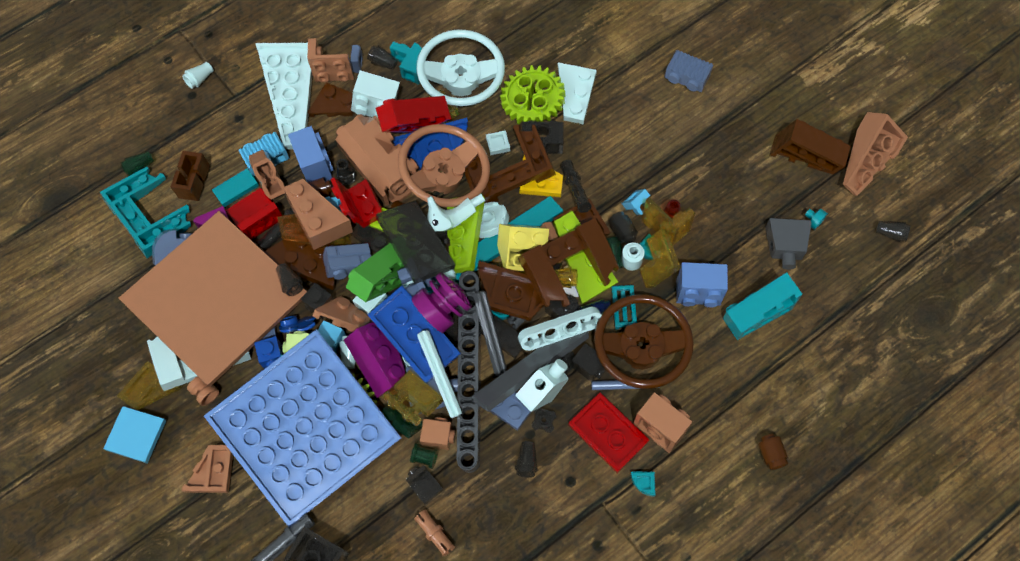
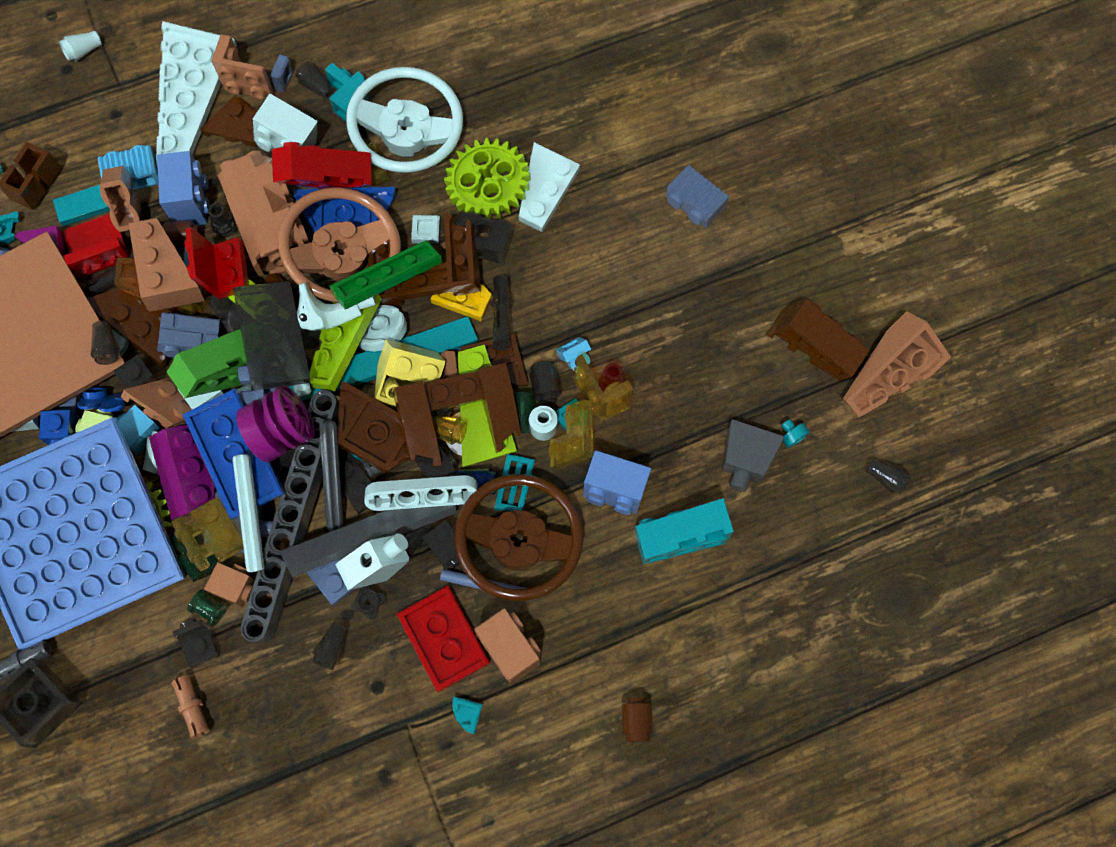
camera: 10 degrees right, 5 degrees up
none -> green tile [330,240,442,310]

